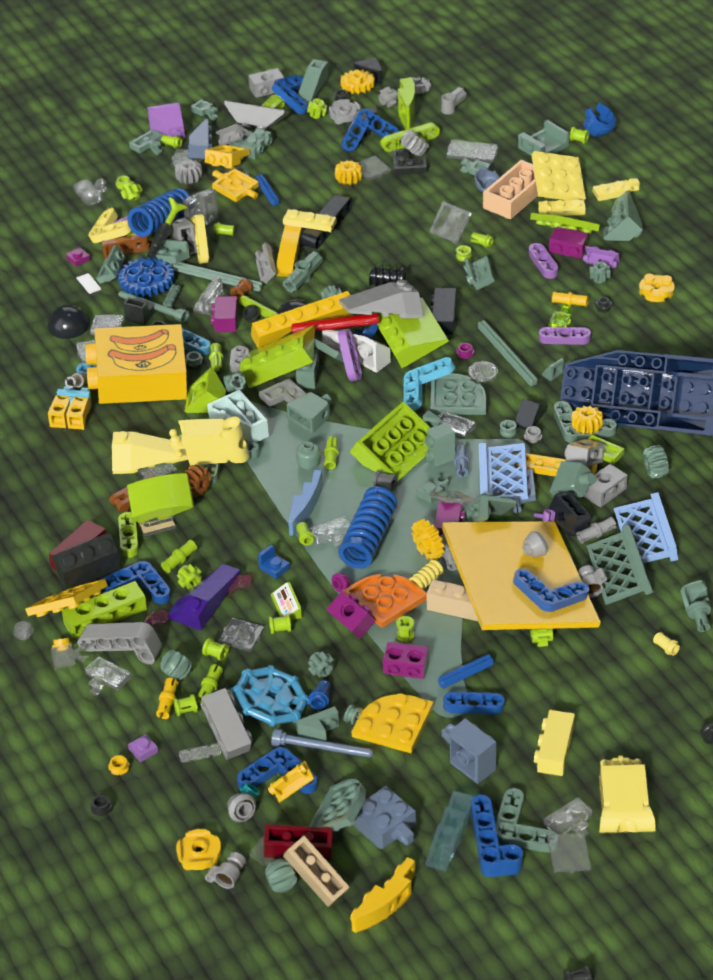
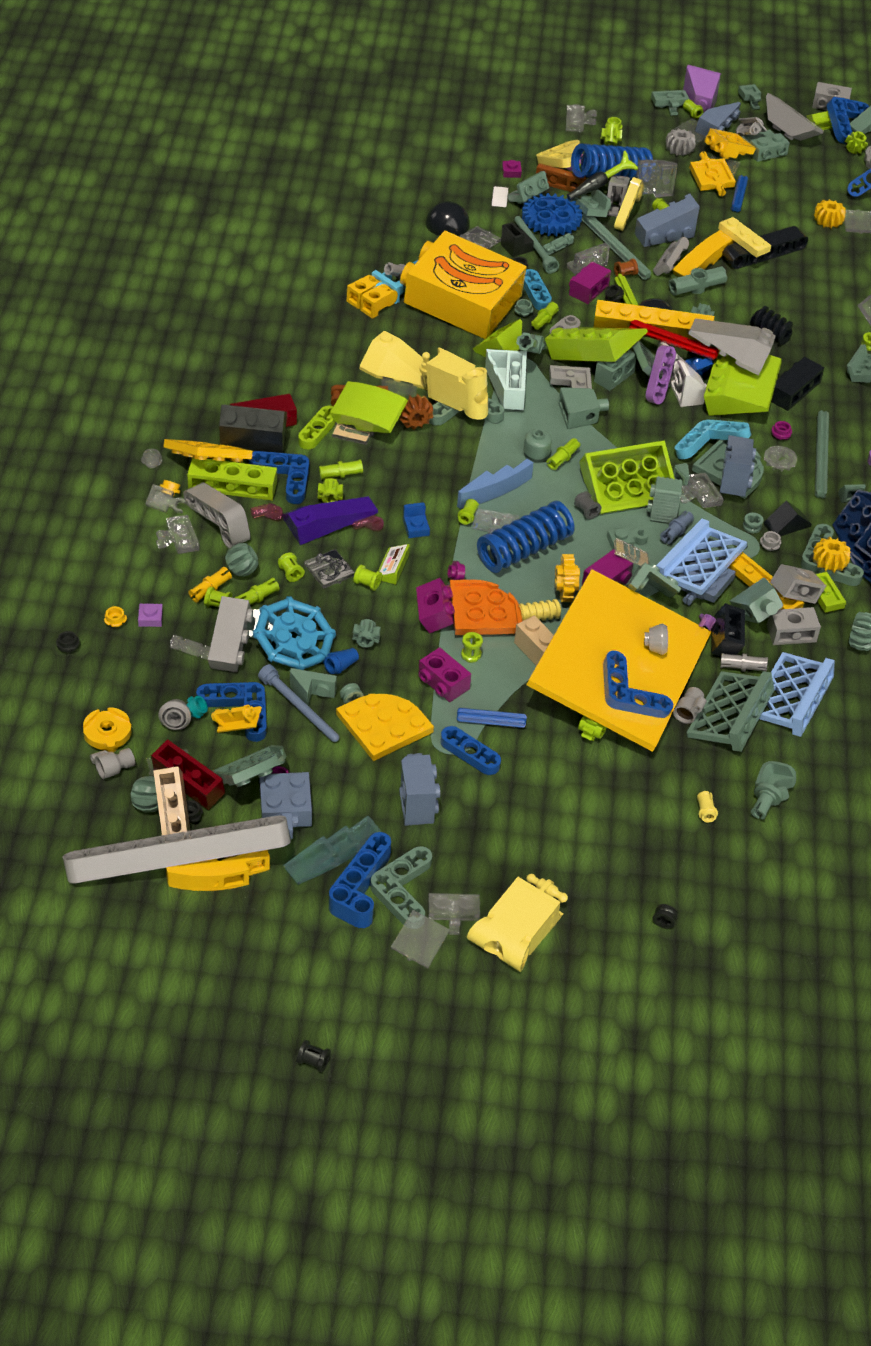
camera: 30 degrees right, 5 degrees up
light yellow brick [534,710,575,776] -> none
none -> light grey beam [63,815,291,883]
none -> sand blue wedge [635,194,700,247]
none -> sand blue wedge [720,435,756,497]

